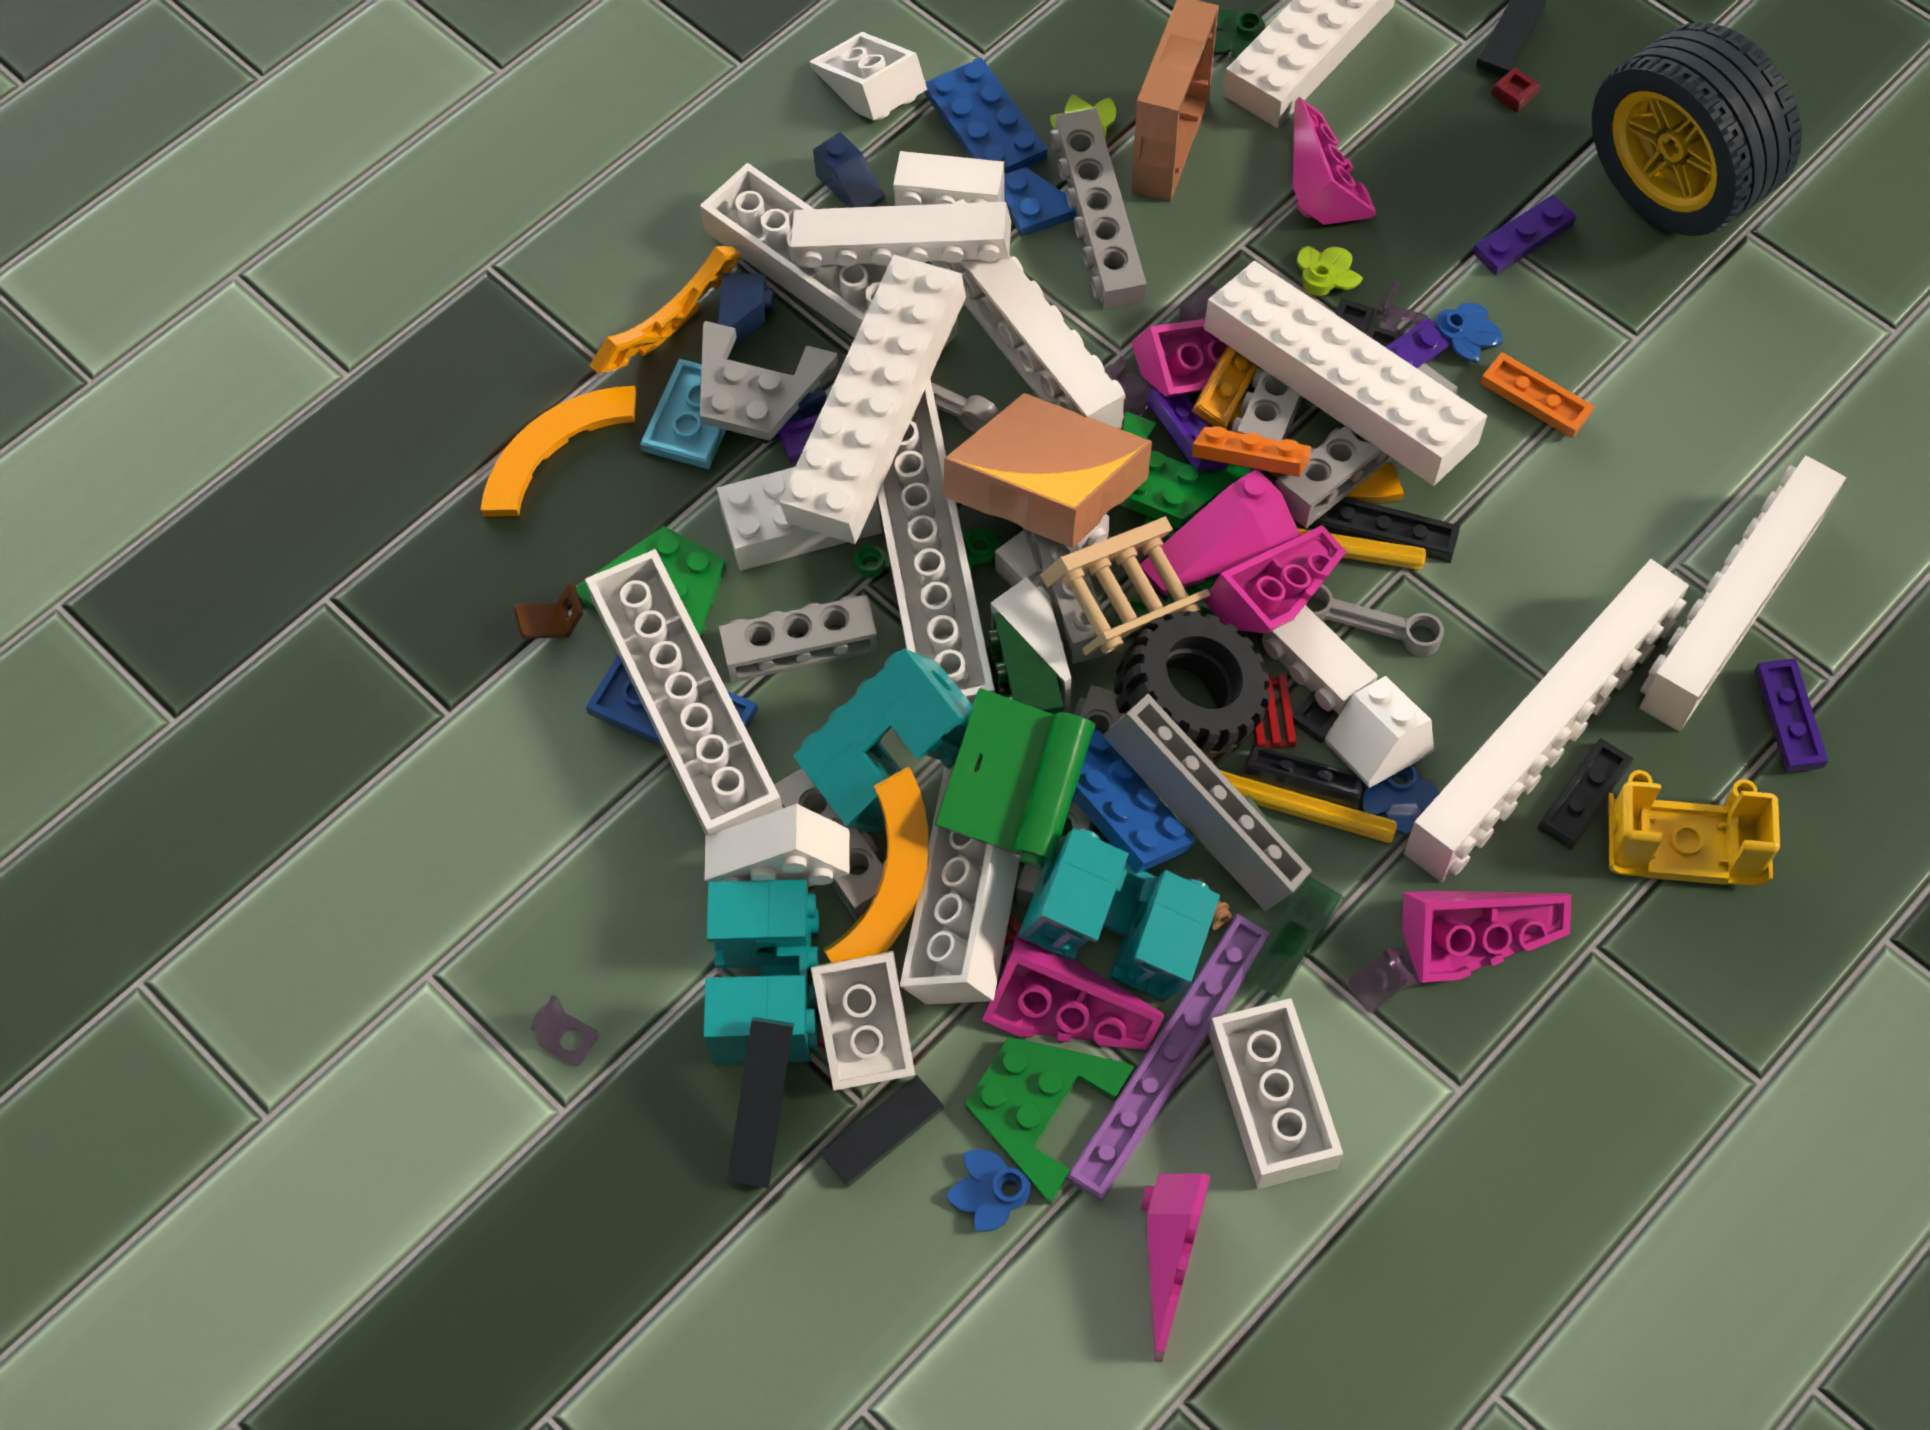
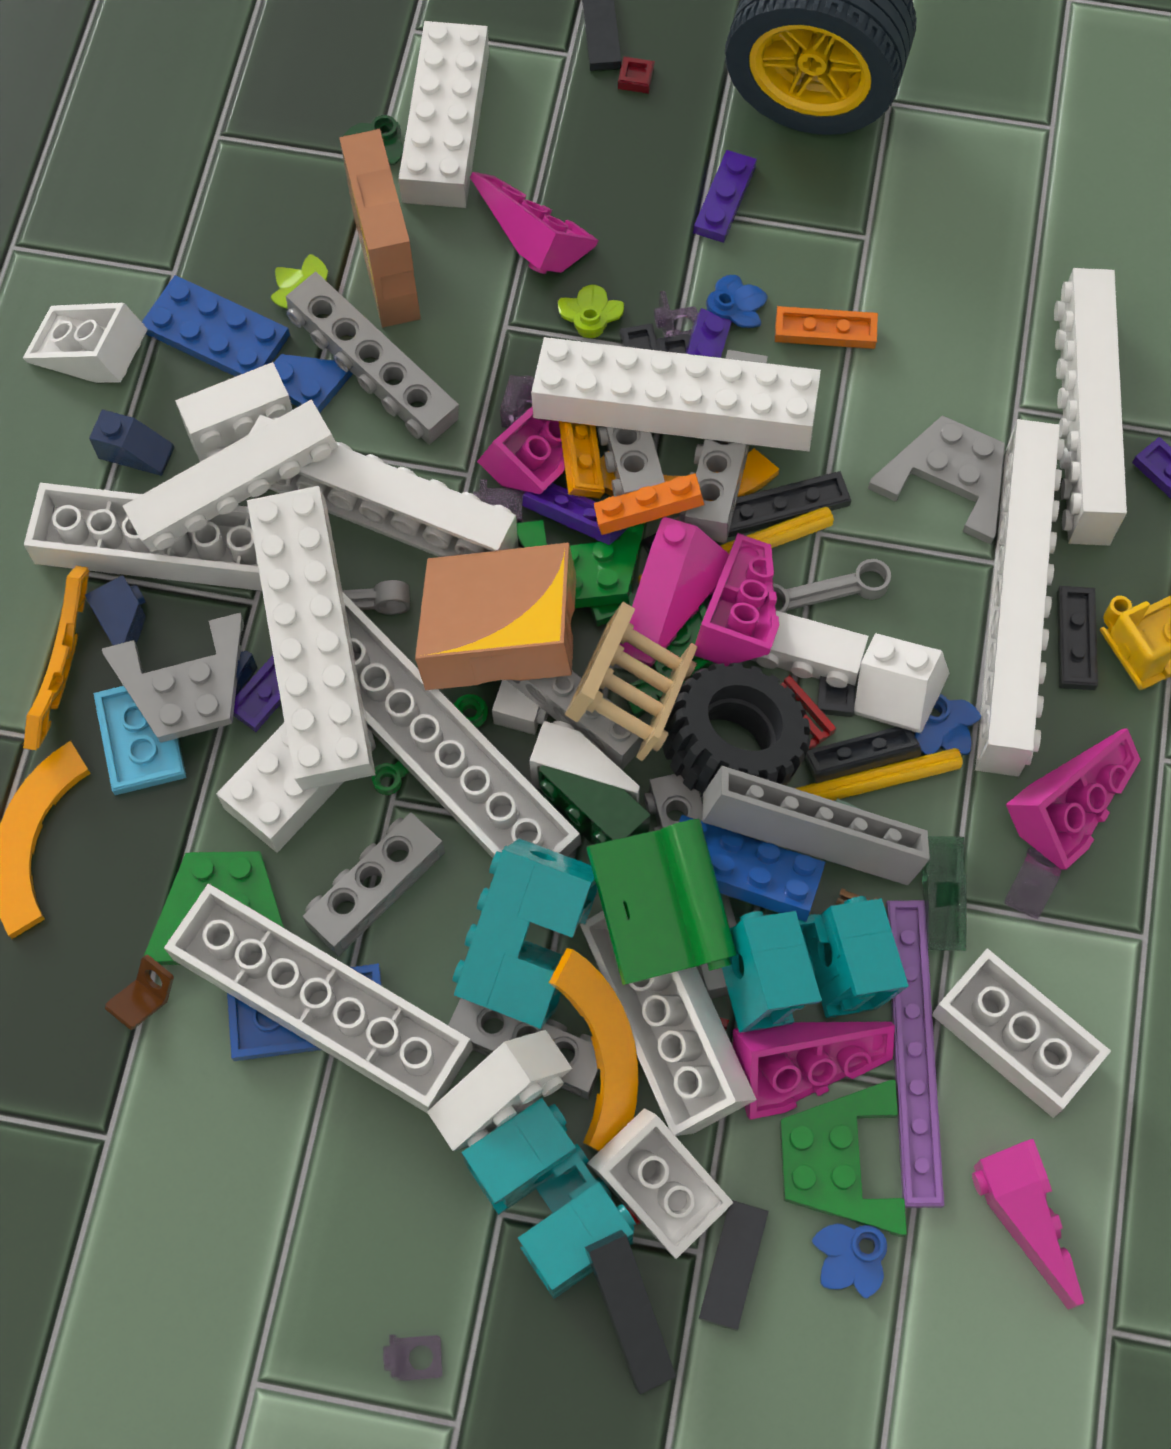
camera: 35 degrees left, 5 degrees up
none -> light grey wing [868,415,1005,545]

